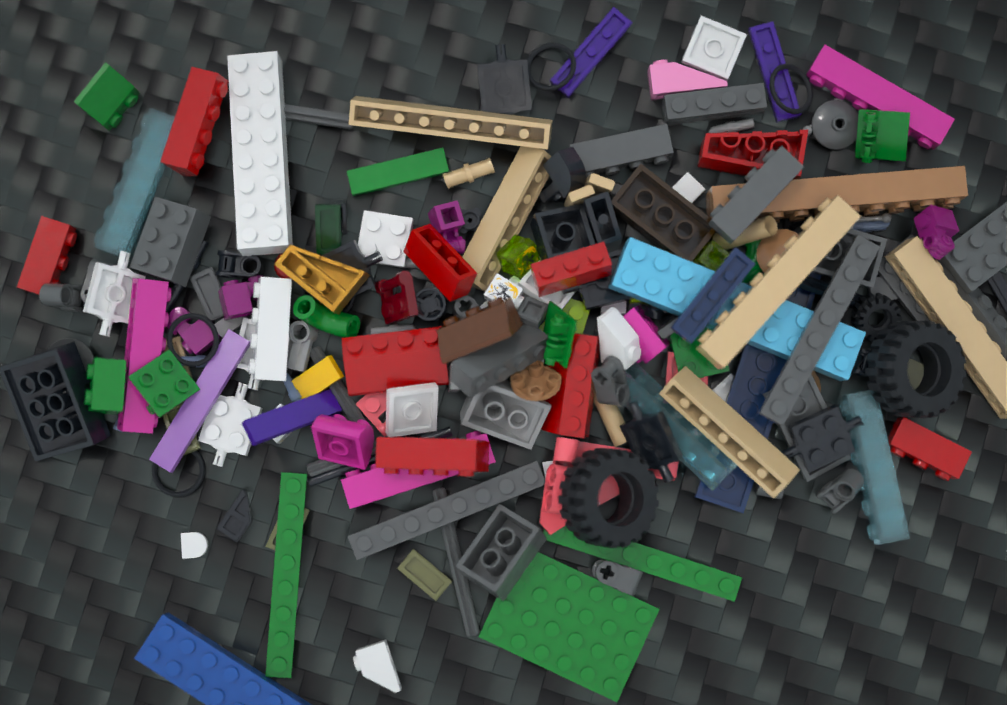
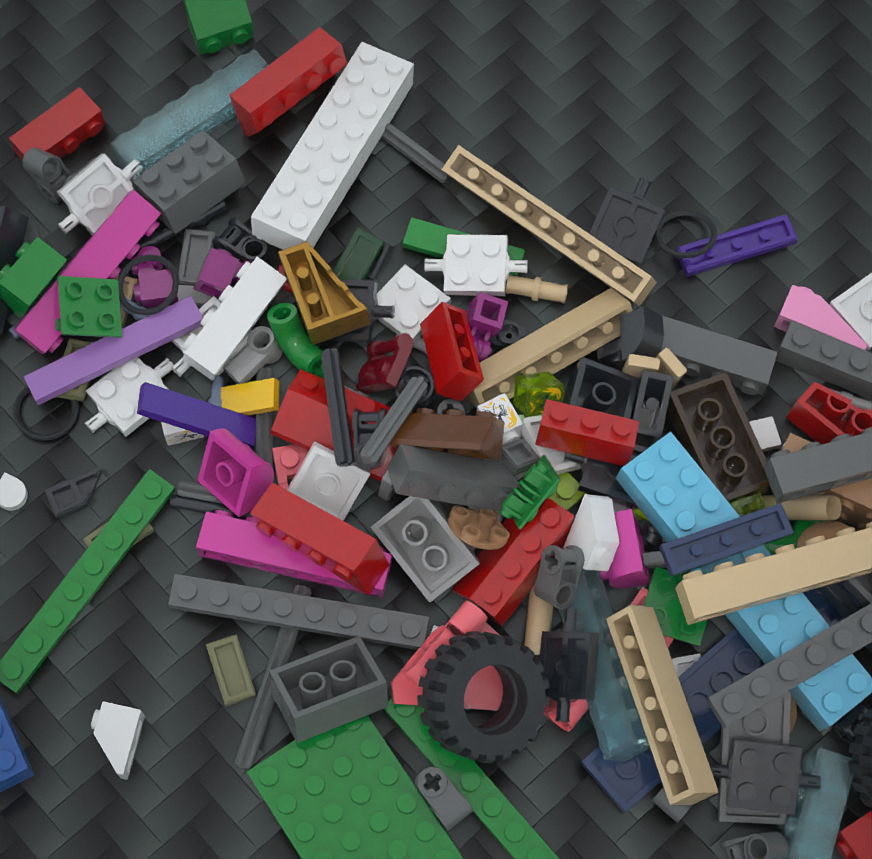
camera: 30 degrees right, 15 degrees down
none -> black axle [321,348,355,467]
none -> black piece [352,409,387,469]
none -> dark grey axle [359,376,428,466]
none -> white plate [425,235,528,296]

